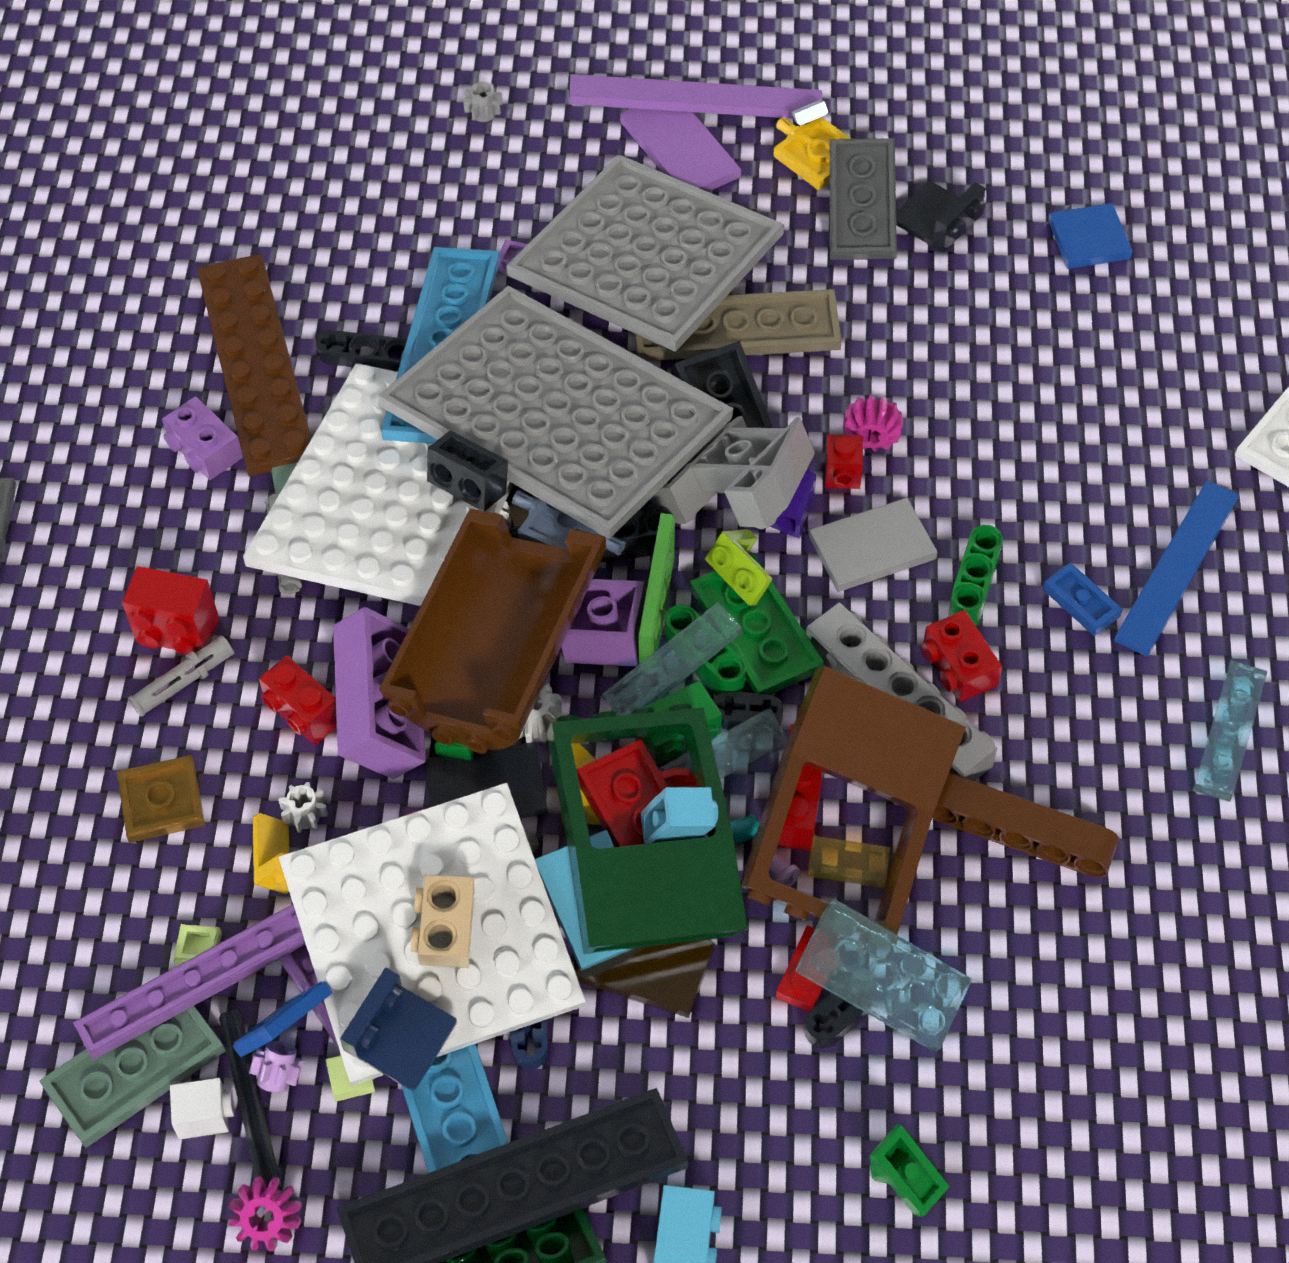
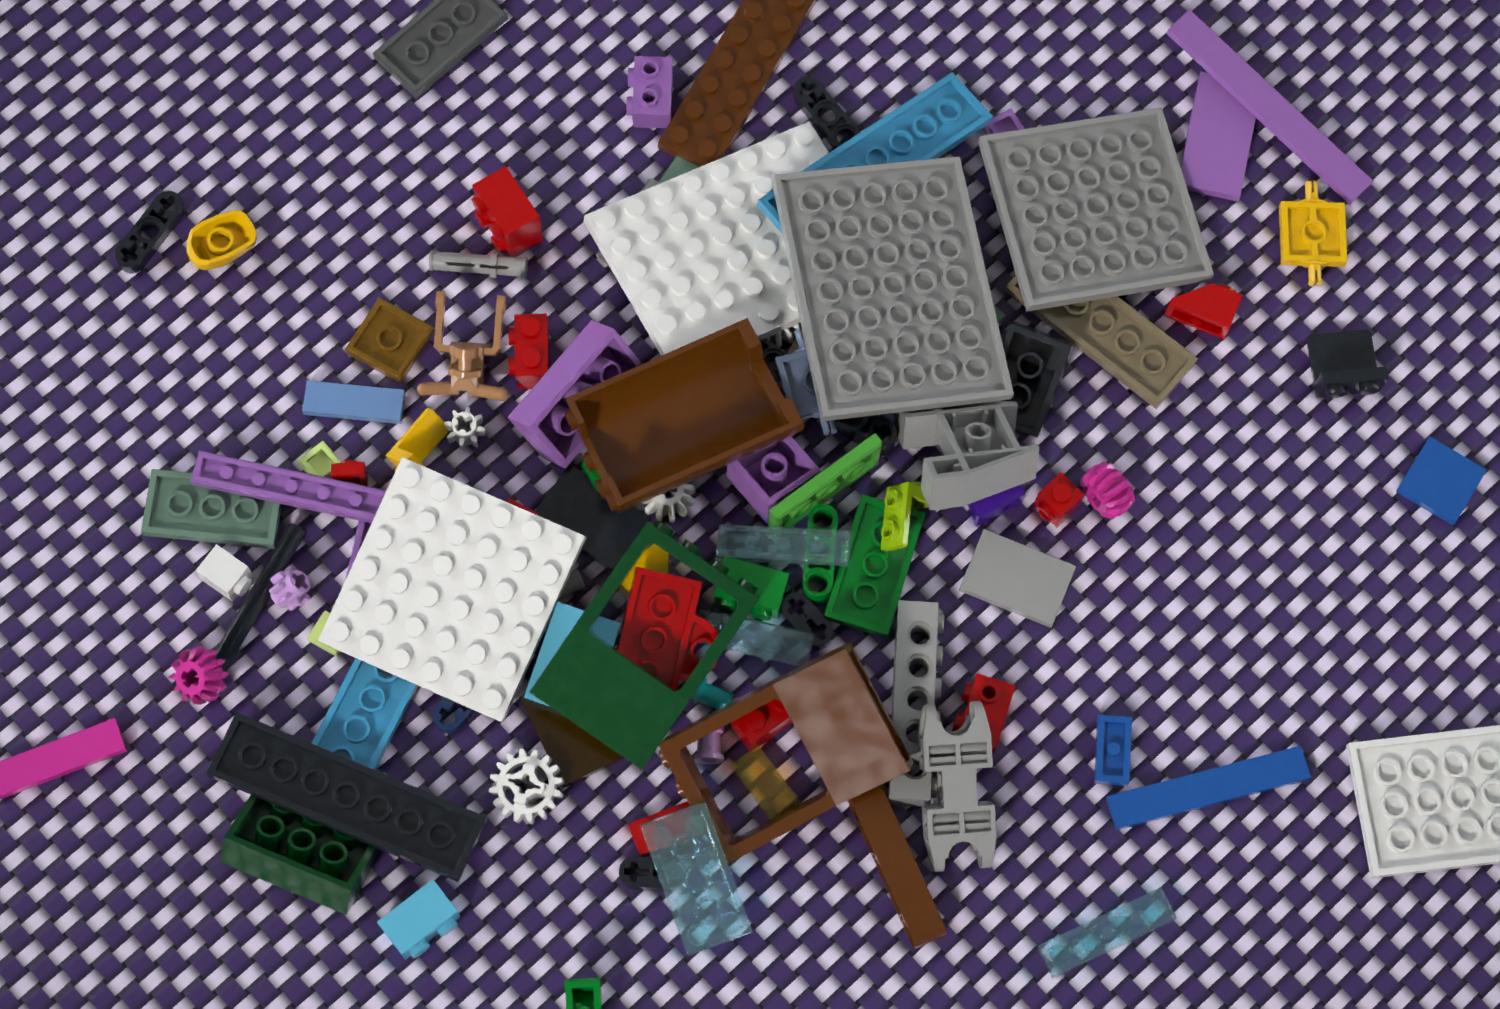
camera: 40 degrees right, 15 degrees up
blue tile [233,981,333,1057] -> none
dark blue bracket [340,967,457,1091] -> none
tan brick [411,875,475,968] -> none
black brick [427,430,508,511] -> none
medium azure brick [641,787,718,844] -> none
light aqua tile [791,100,828,125] -> none
dark grey tile [829,138,897,260] -> none
green beam [948,525,1003,626] -> none
none -> medium blue tile [302,380,405,424]
none -> red plate [331,460,368,486]
none -> medium nougat piece [417,291,509,401]
none -> white gear [489,749,564,824]
none -> light grey piece [918,701,997,872]
none -> red slope [1164,283,1243,340]

